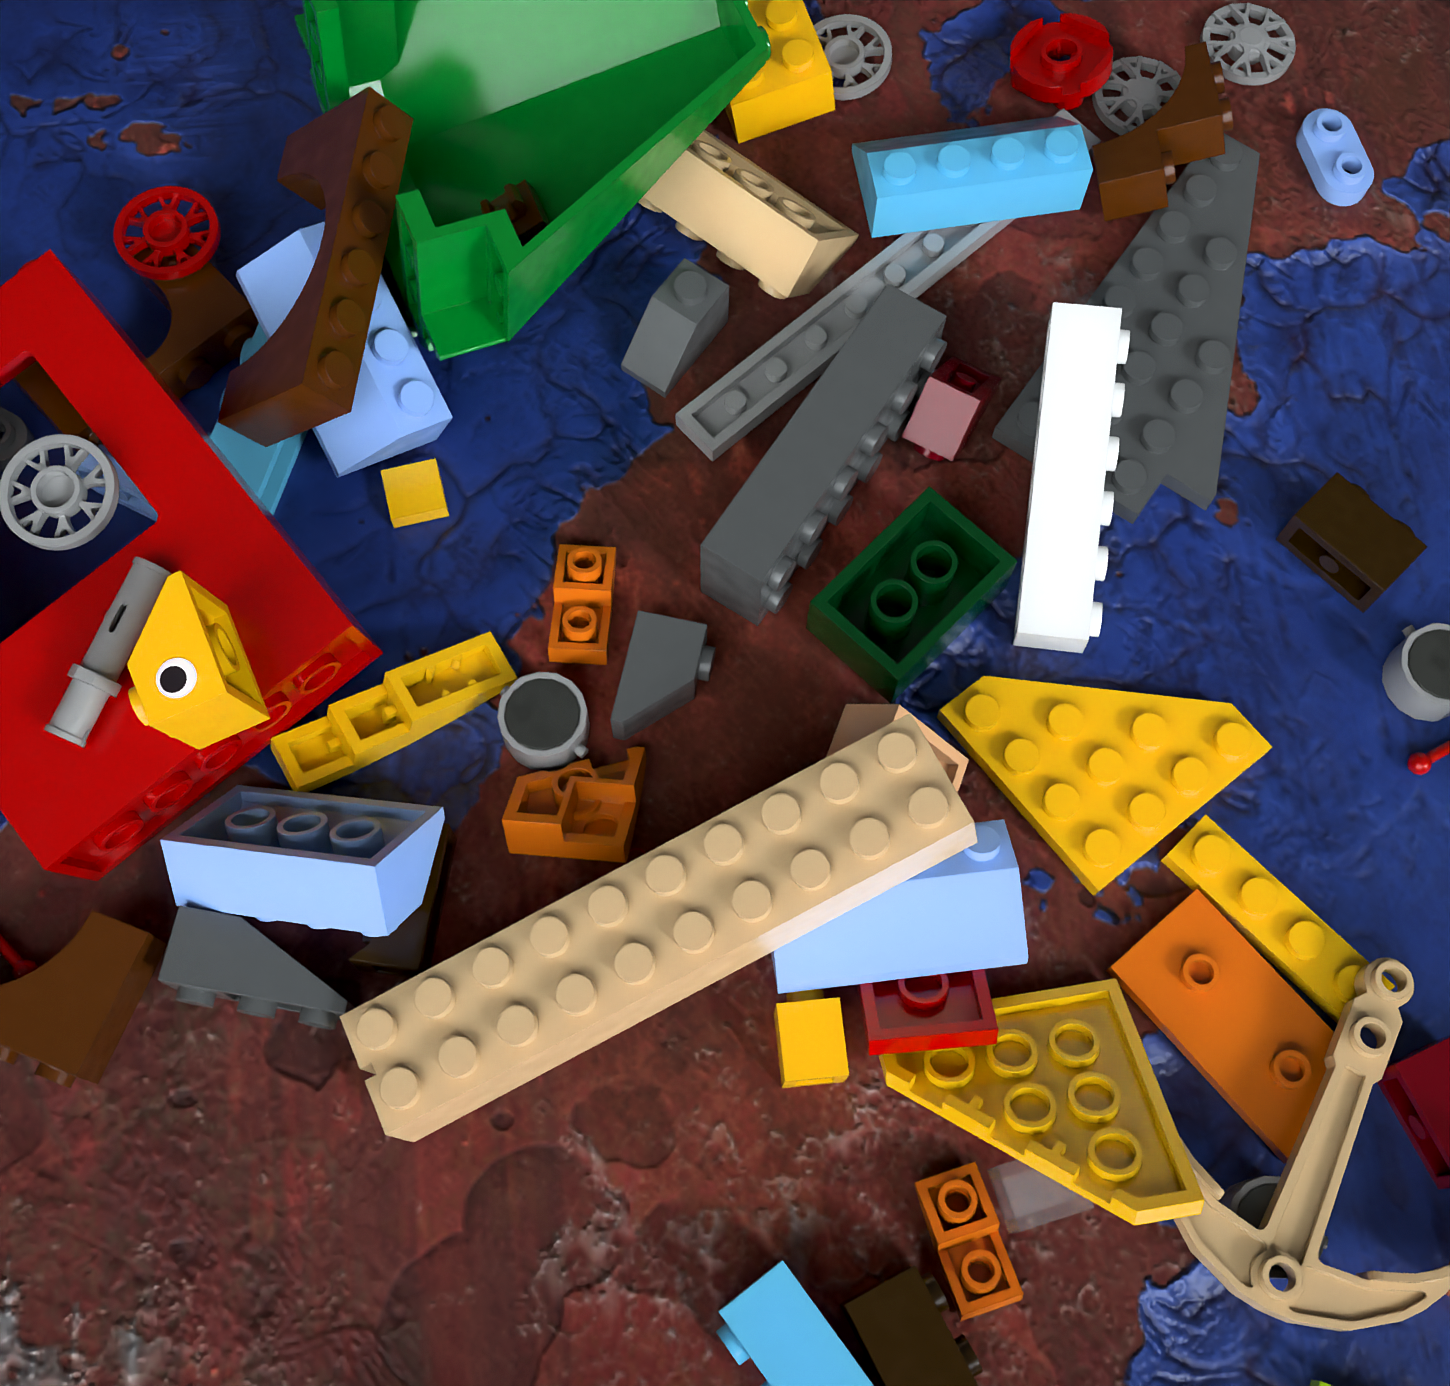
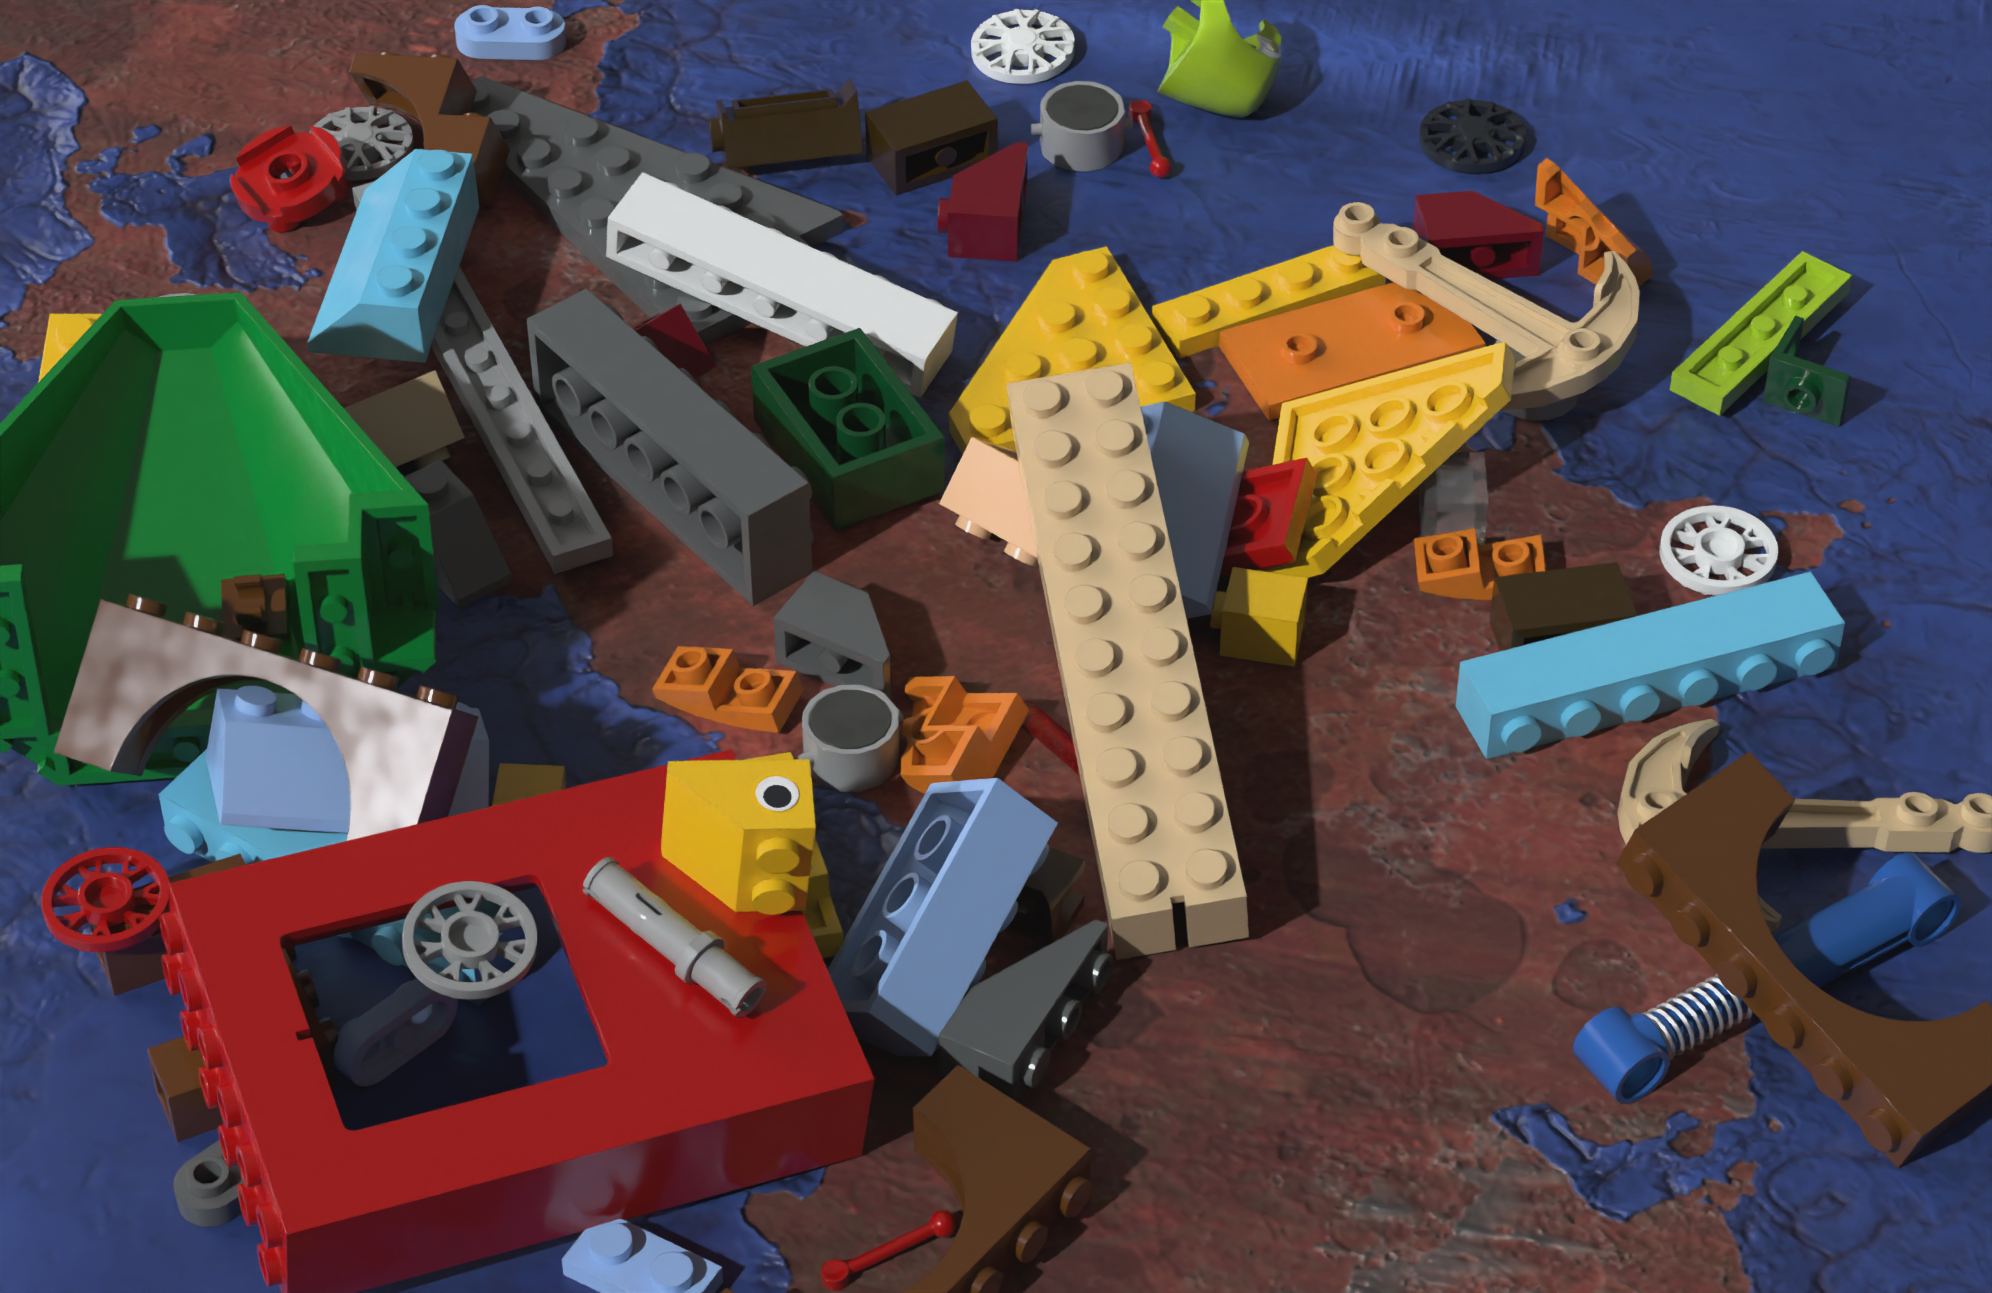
camera: 70 degrees left, 25 degrees down
light grey wheel [1200,2,1296,85] -> none
none -> dark brown window [708,78,863,169]
none -> dark red slope [937,142,1028,261]

